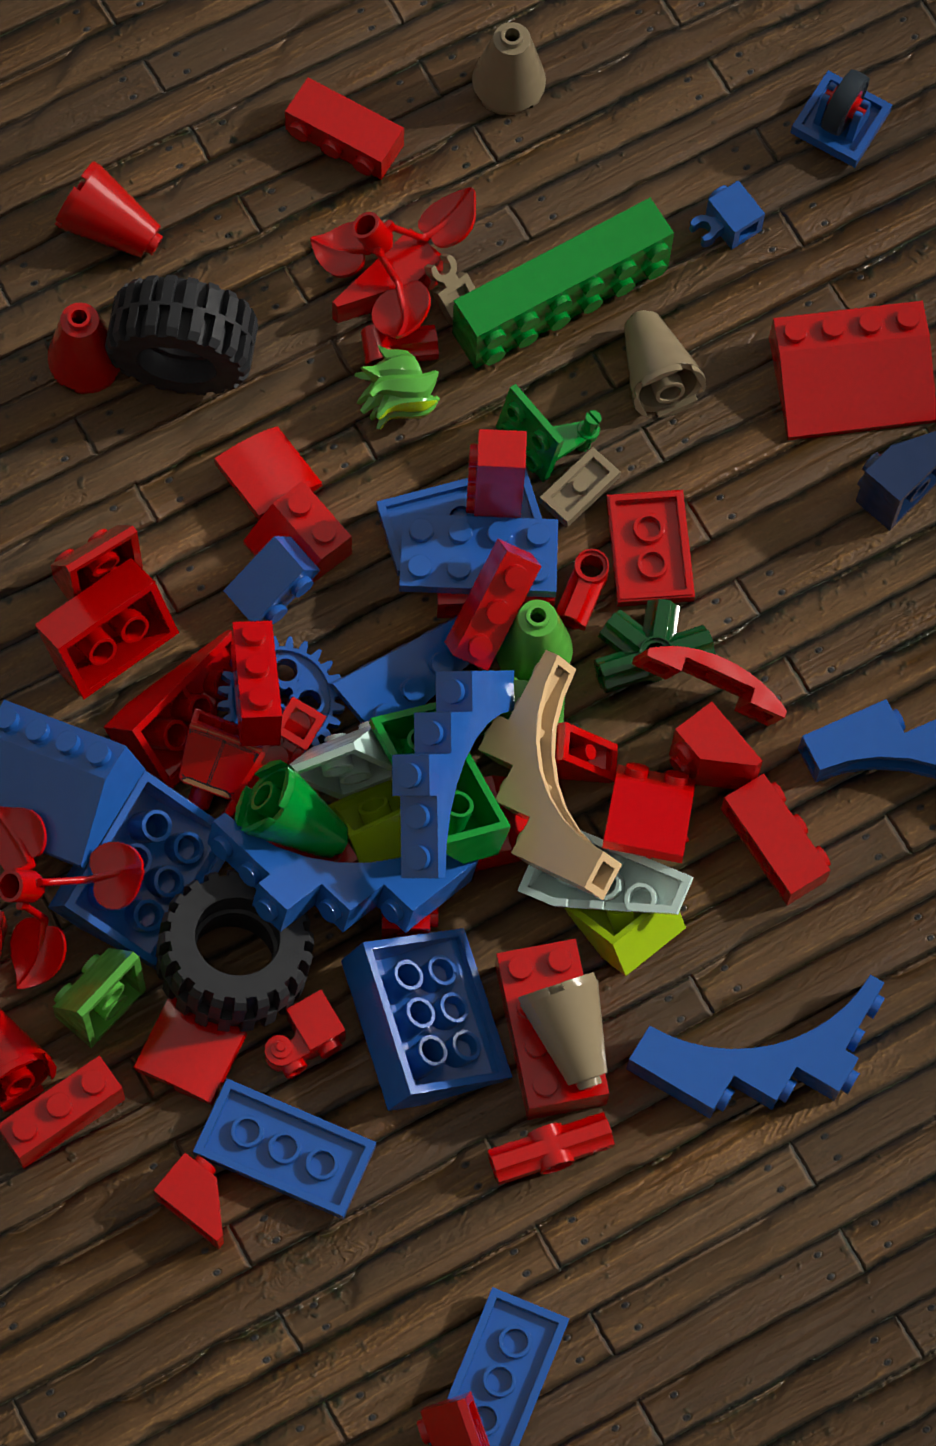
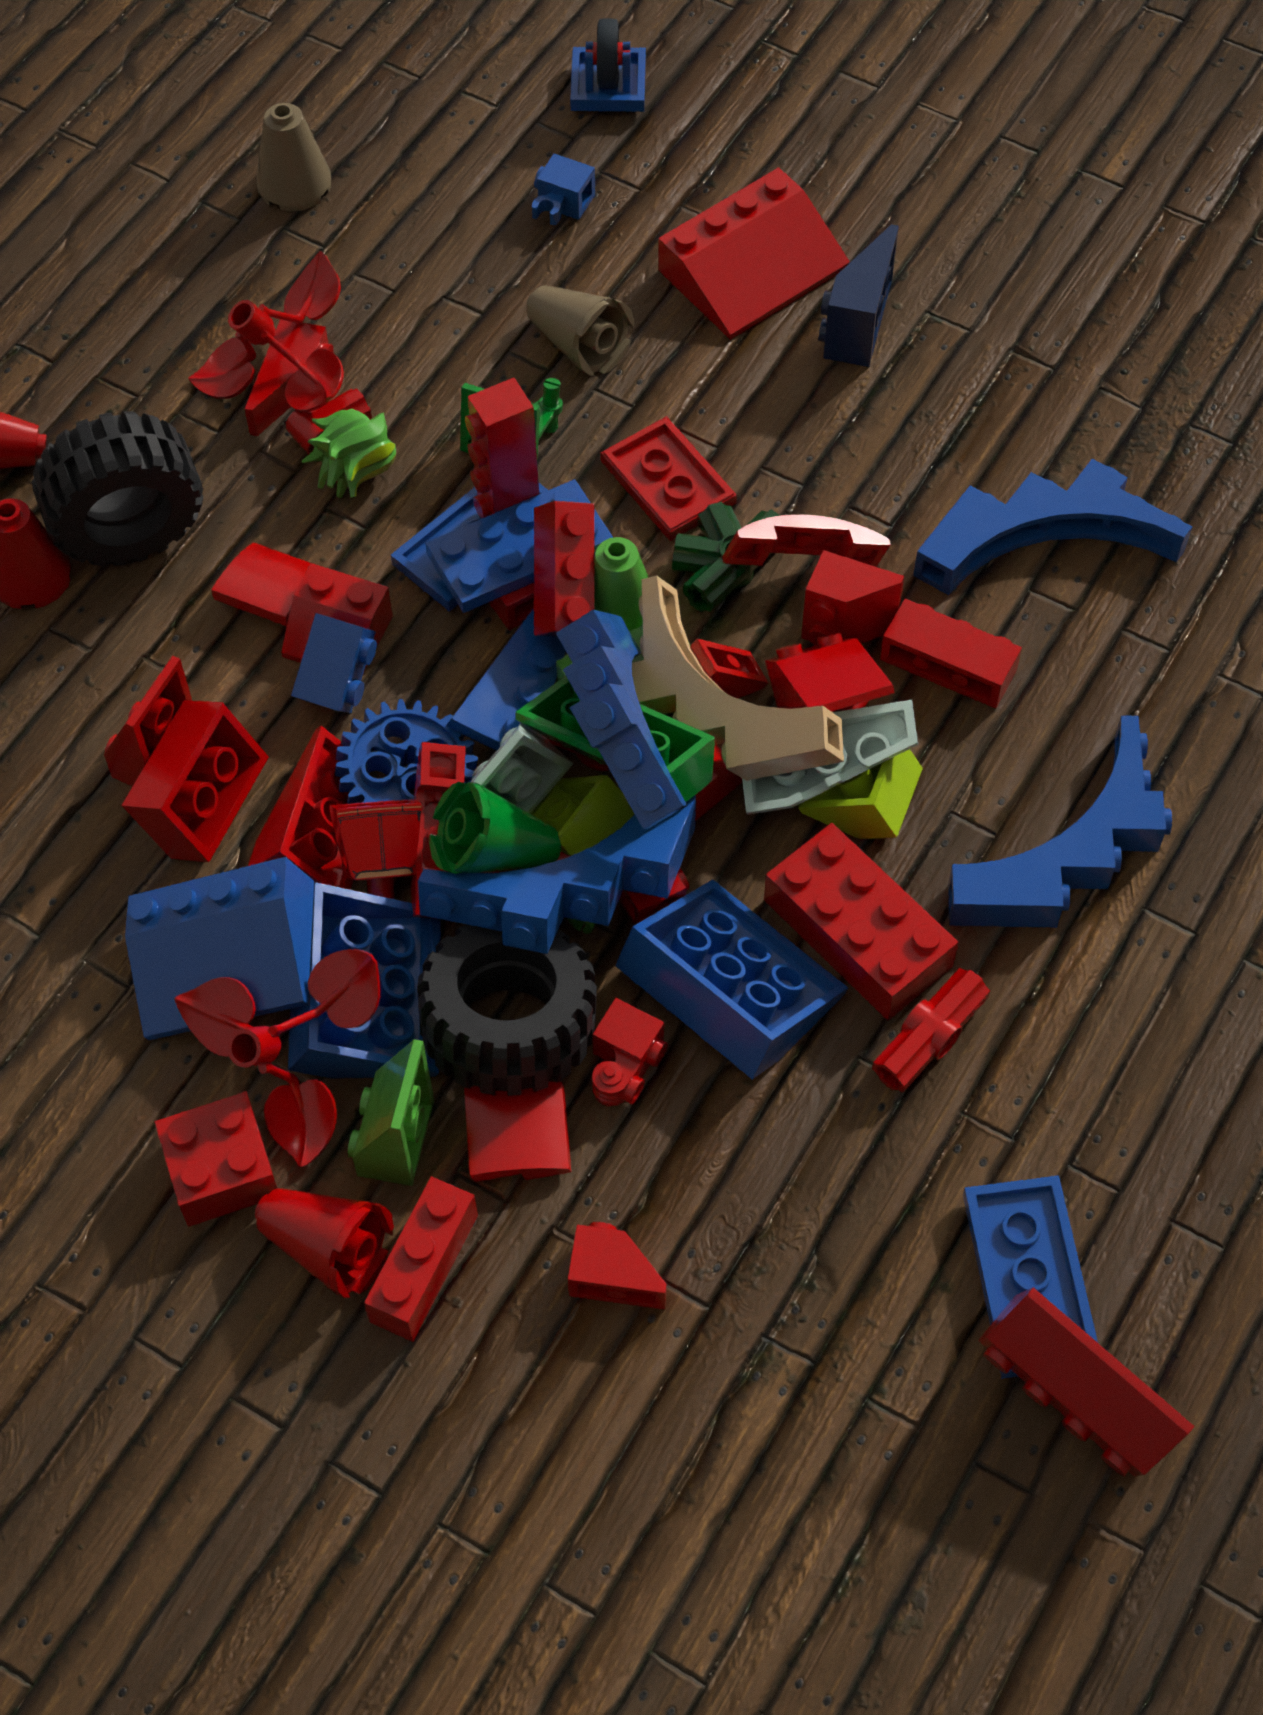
camera: 25 degrees left, 10 degrees down
blue plate [193,1079,376,1219] -> none
red brick [231,620,282,747] -> none
red brick [285,77,404,180] -> none
dark tan plate [424,253,476,325] -> none
green brick [452,197,674,369] -> none
dark tan cone [518,972,607,1091] -> none
dark tan plate [539,447,621,528] -> none
red piece [556,548,609,631] -> none

